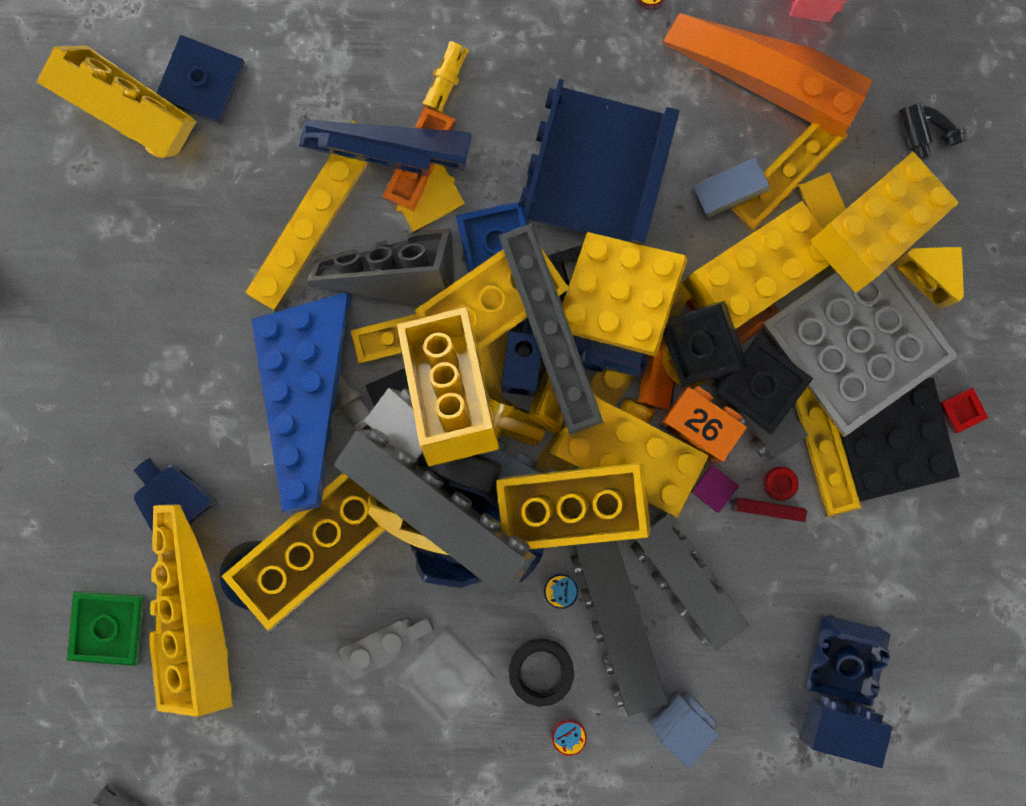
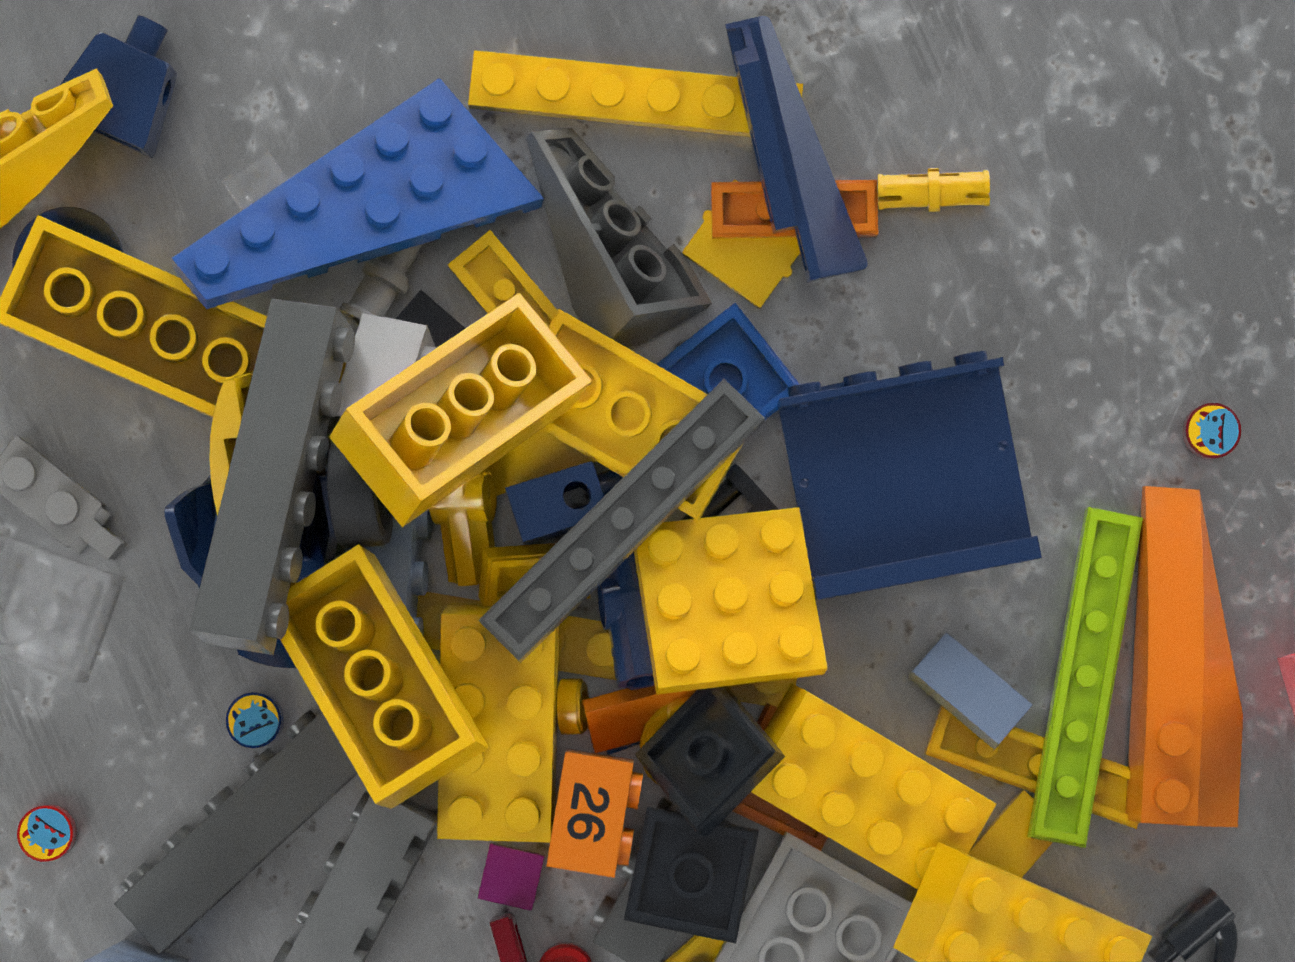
camera: 65 degrees right, 0 degrees up
black tyre [509,638,575,707] -> none
none -> lime tile [1027,507,1143,848]

